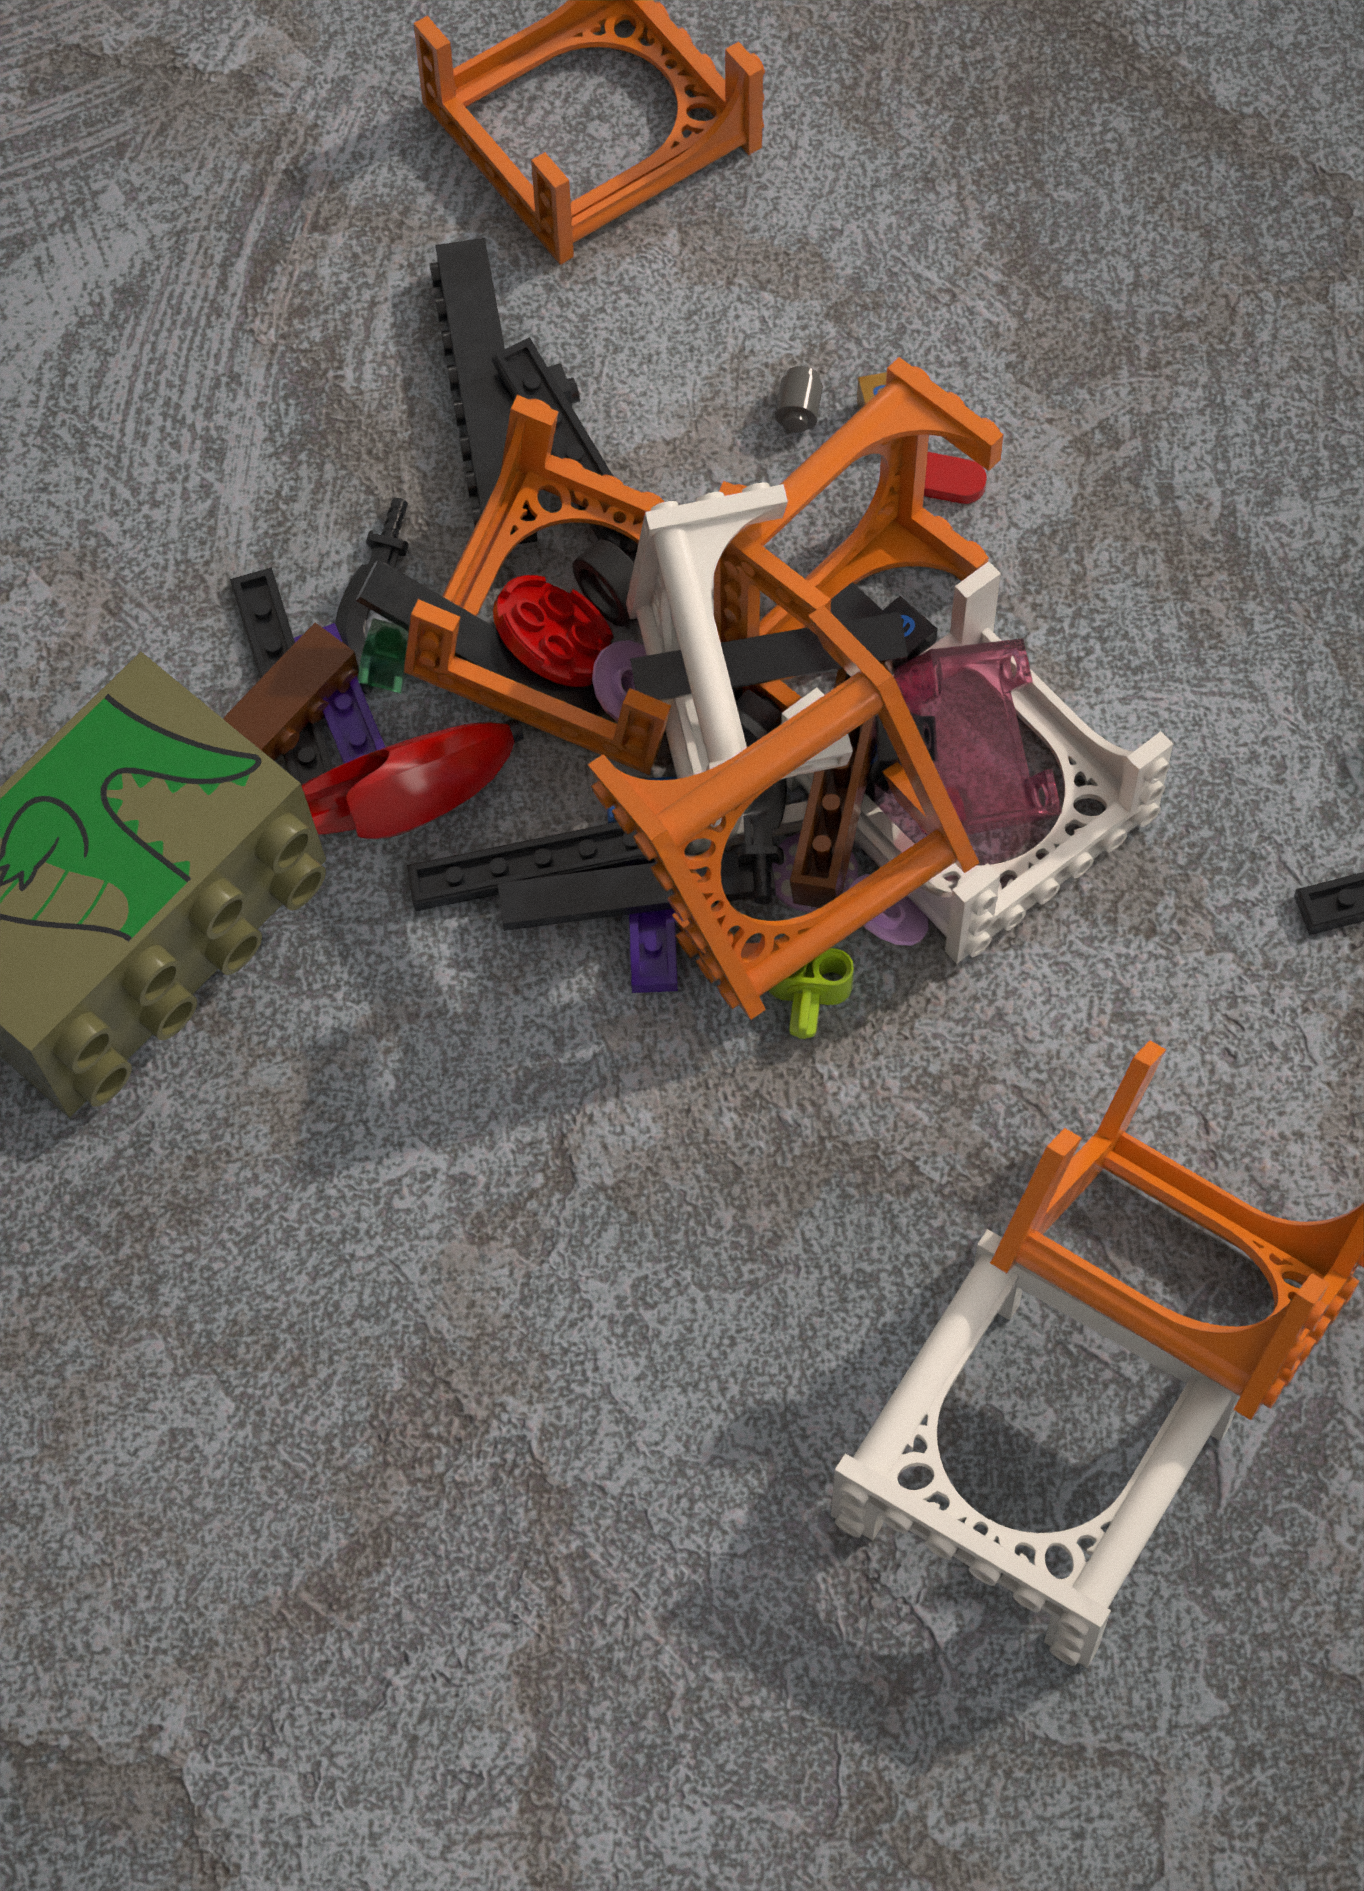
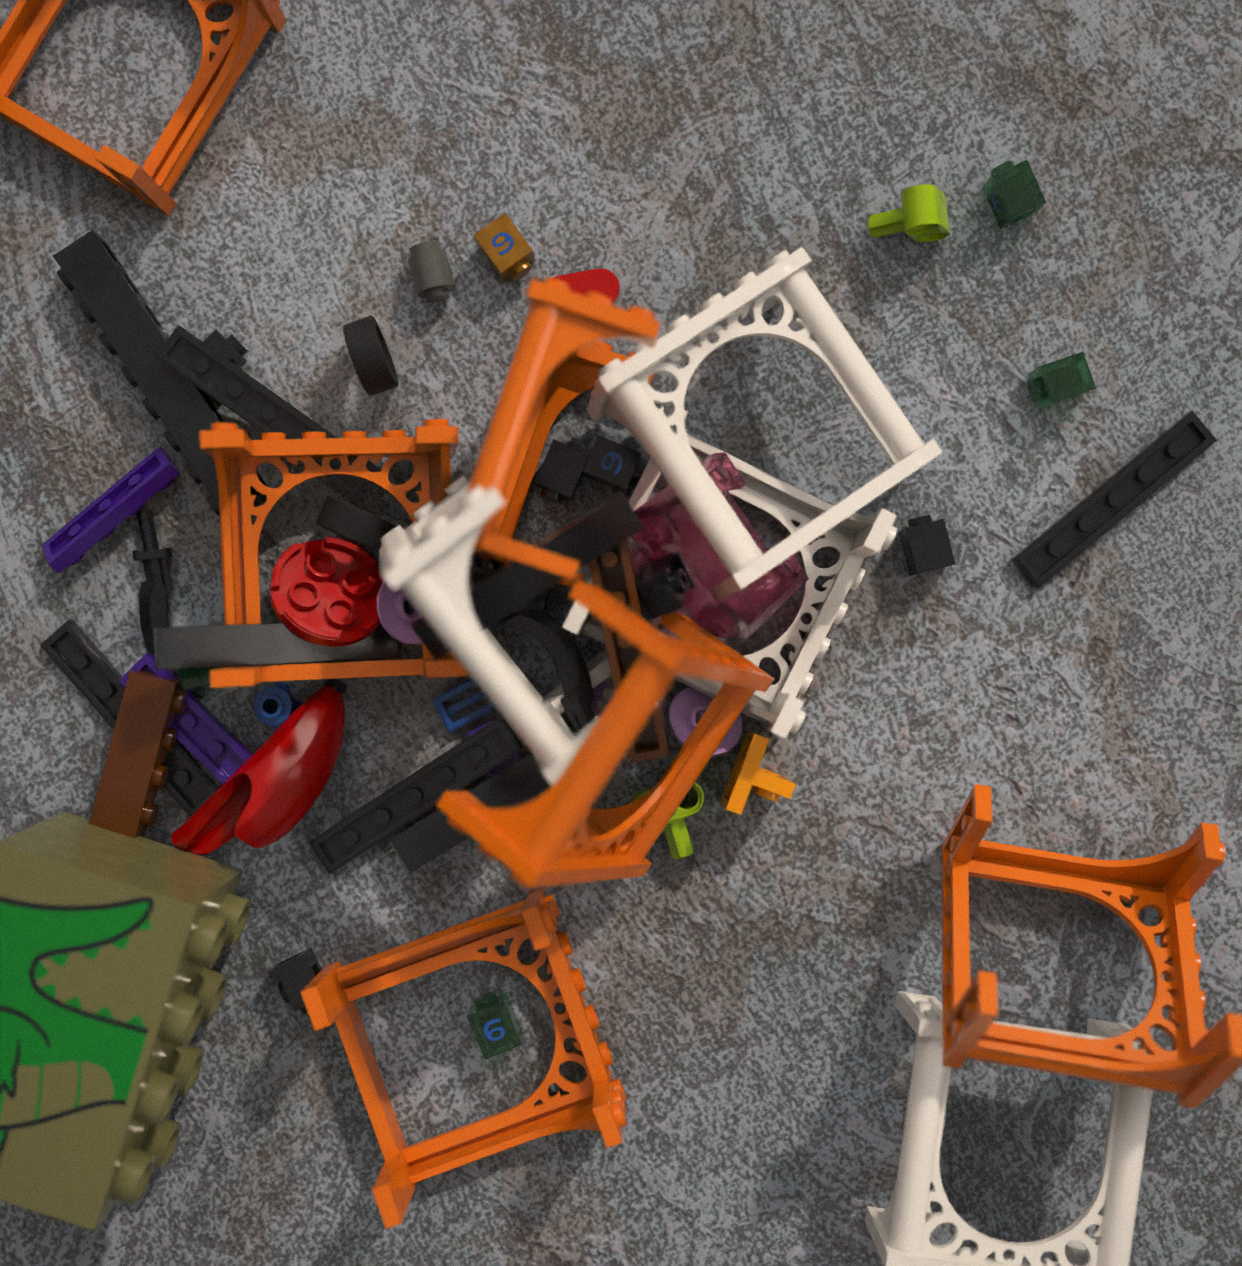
camera: 25 degrees left, 25 degrees up
none -> dark purple plate [41,446,179,574]
none -> blue brick [253,682,301,728]
none -> black brick [268,947,322,1014]
none -> orange arch [301,887,627,1229]
none -> black tyre [343,316,399,396]
none -> clear green brick [467,991,524,1060]
none -> white arch [586,247,943,604]
none -> light orange bracket [720,730,796,815]
none -> lime beam [868,184,950,242]
none -> black brick [898,515,955,576]

